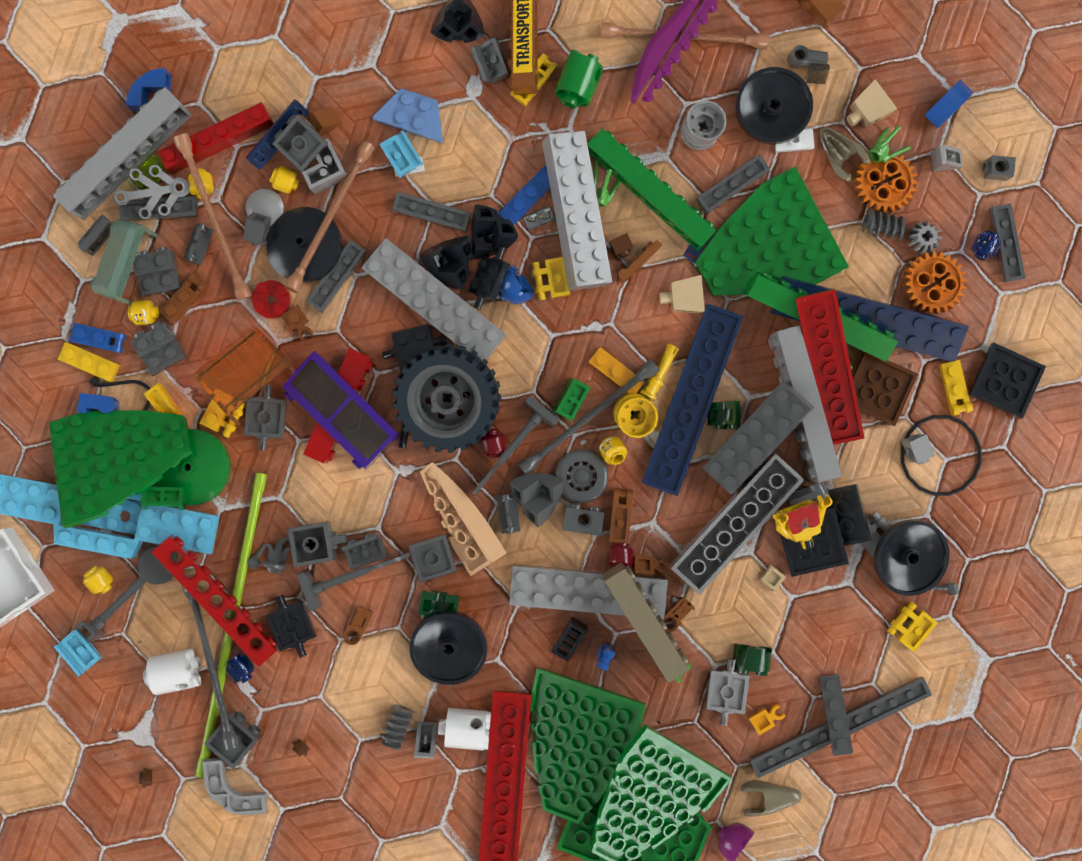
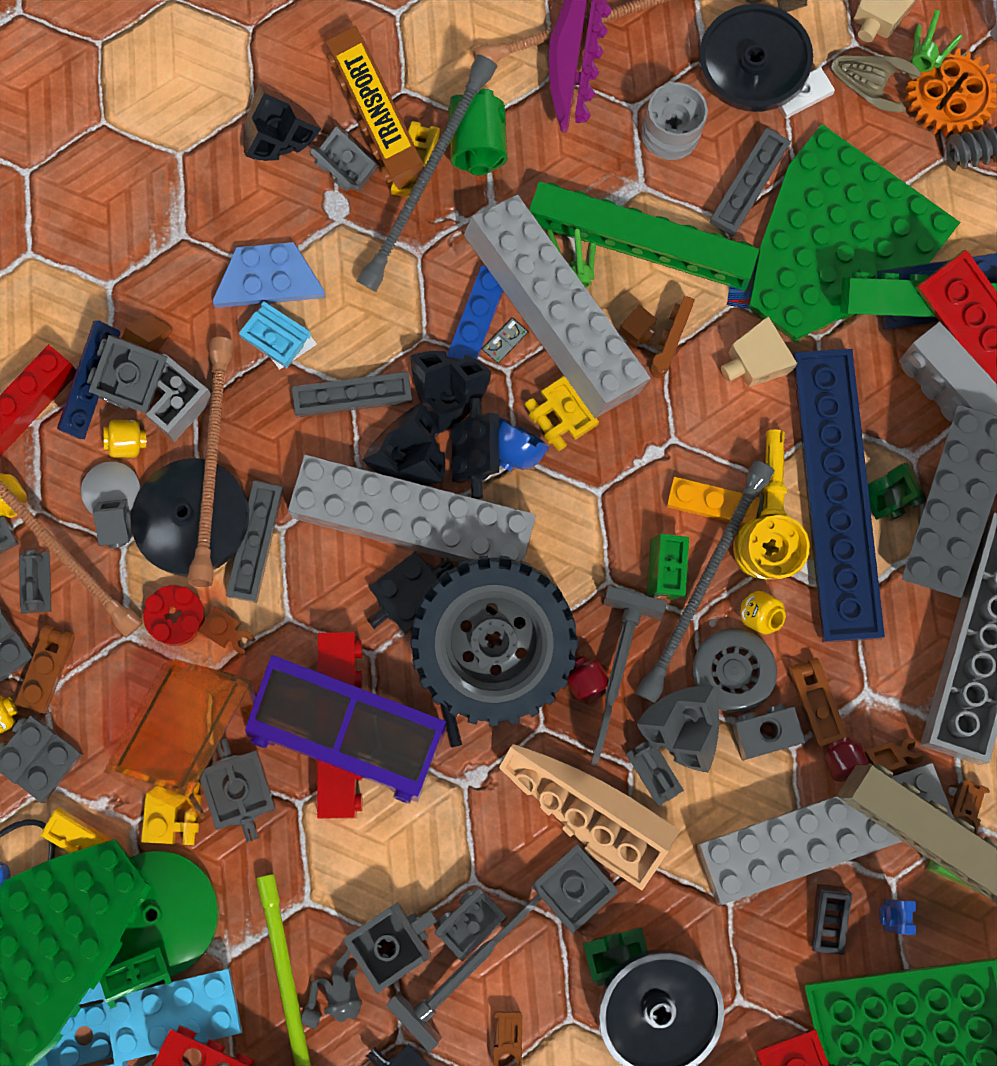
camera: 20 degrees left, 10 degrees down
none -> dark grey hose [356,54,498,292]

